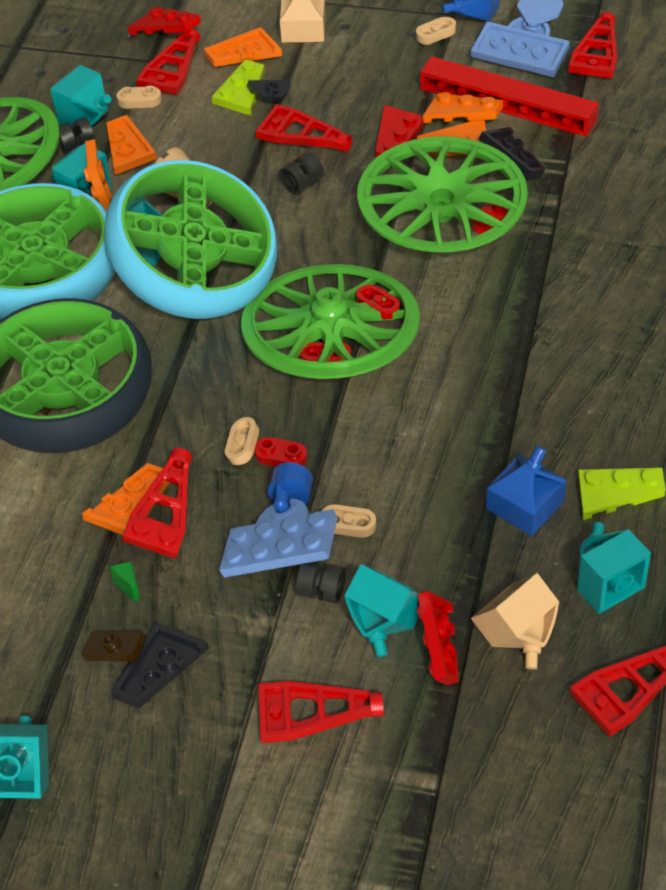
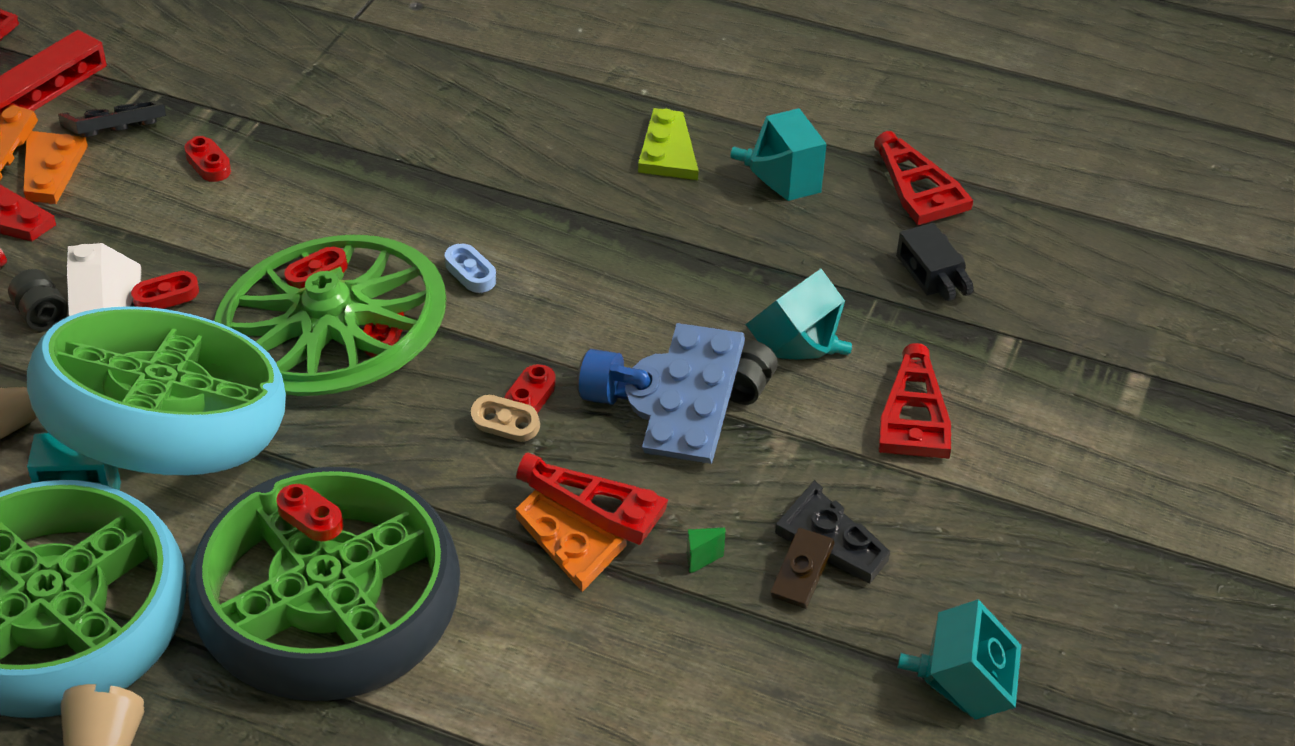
camera: 85 degrees left, 5 degrees down
tan plate [322,504,376,538] -> none
bright green wheel [357,136,528,252] -> none
red wing [417,591,459,685] -> none
tan piece [471,573,559,670] -> none
blue piece [486,445,566,536] -> none
none -> white wedge [67,243,141,316]
none -> red plate [131,271,199,309]
none -> red plate [276,484,343,541]
none -> light blue plate [445,244,496,293]
none -> black hinge [896,223,974,301]

